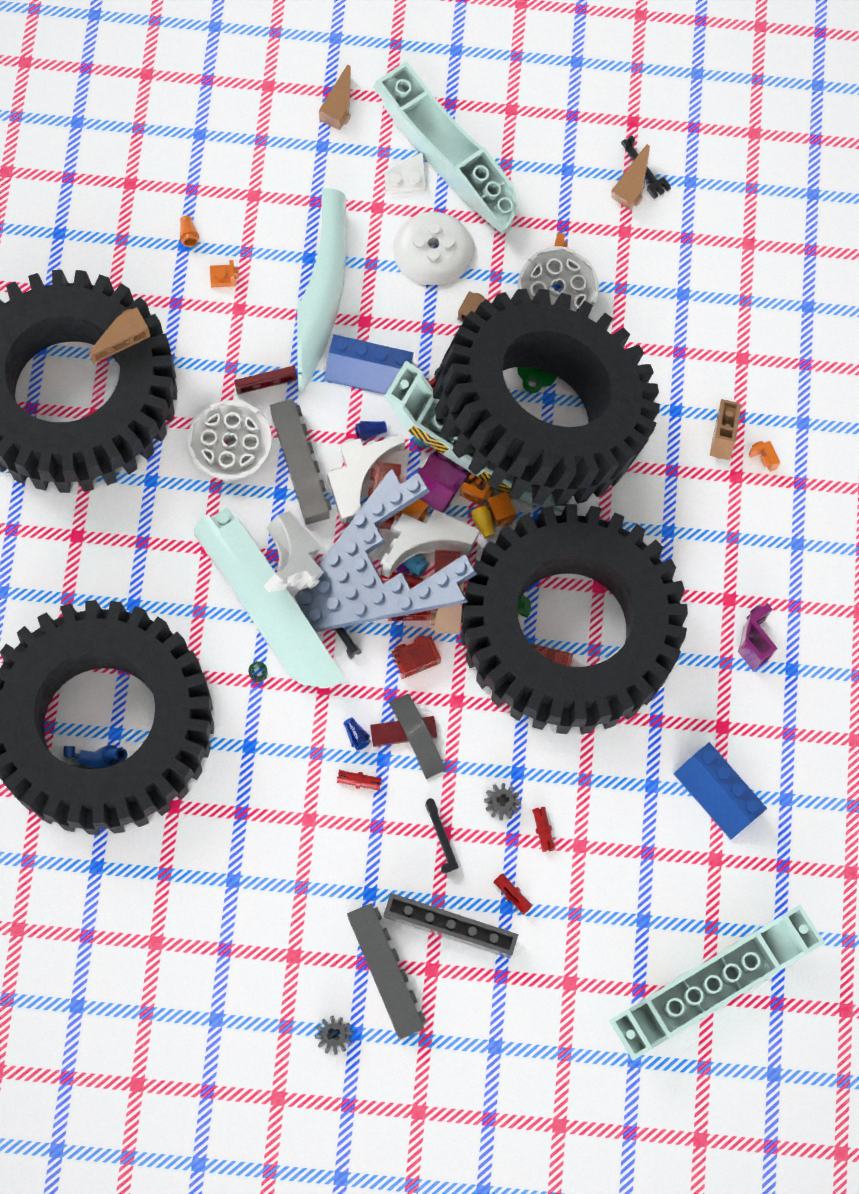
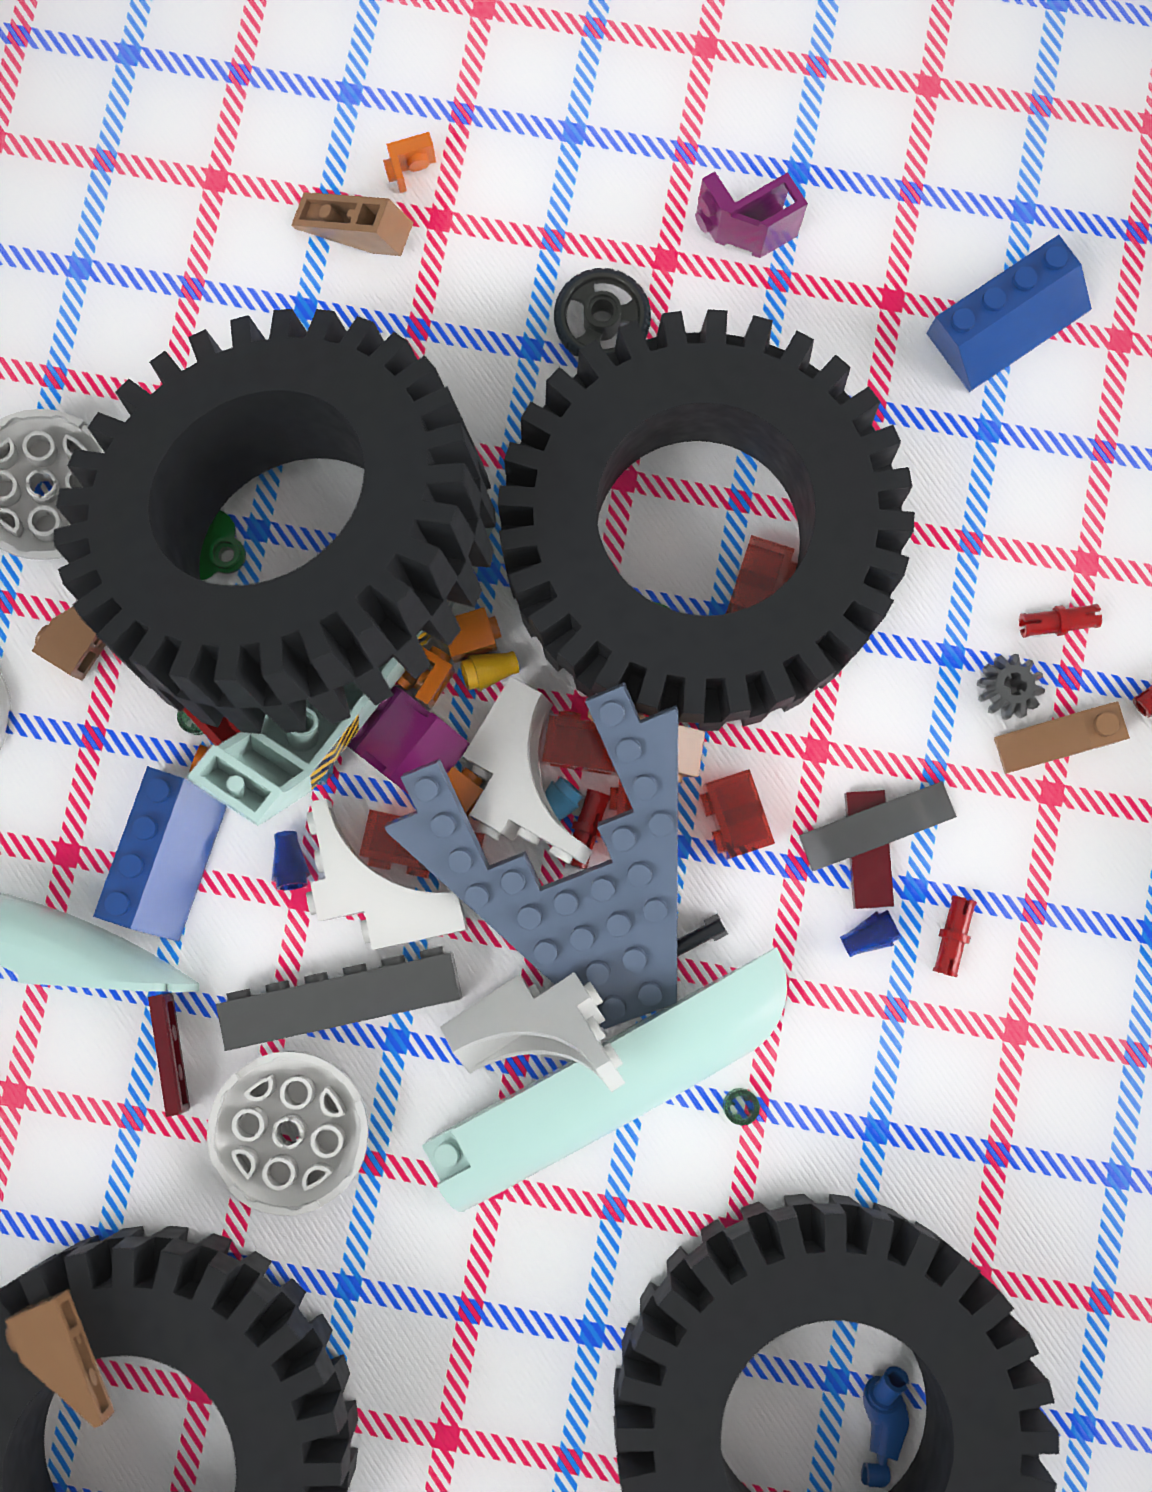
camera: 80 degrees left, 10 degrees up
black hinge [425,798,459,874] -> none
none -> pearl dark grey wheel [554,268,651,357]
none -> medium nougat slope [994,701,1130,774]

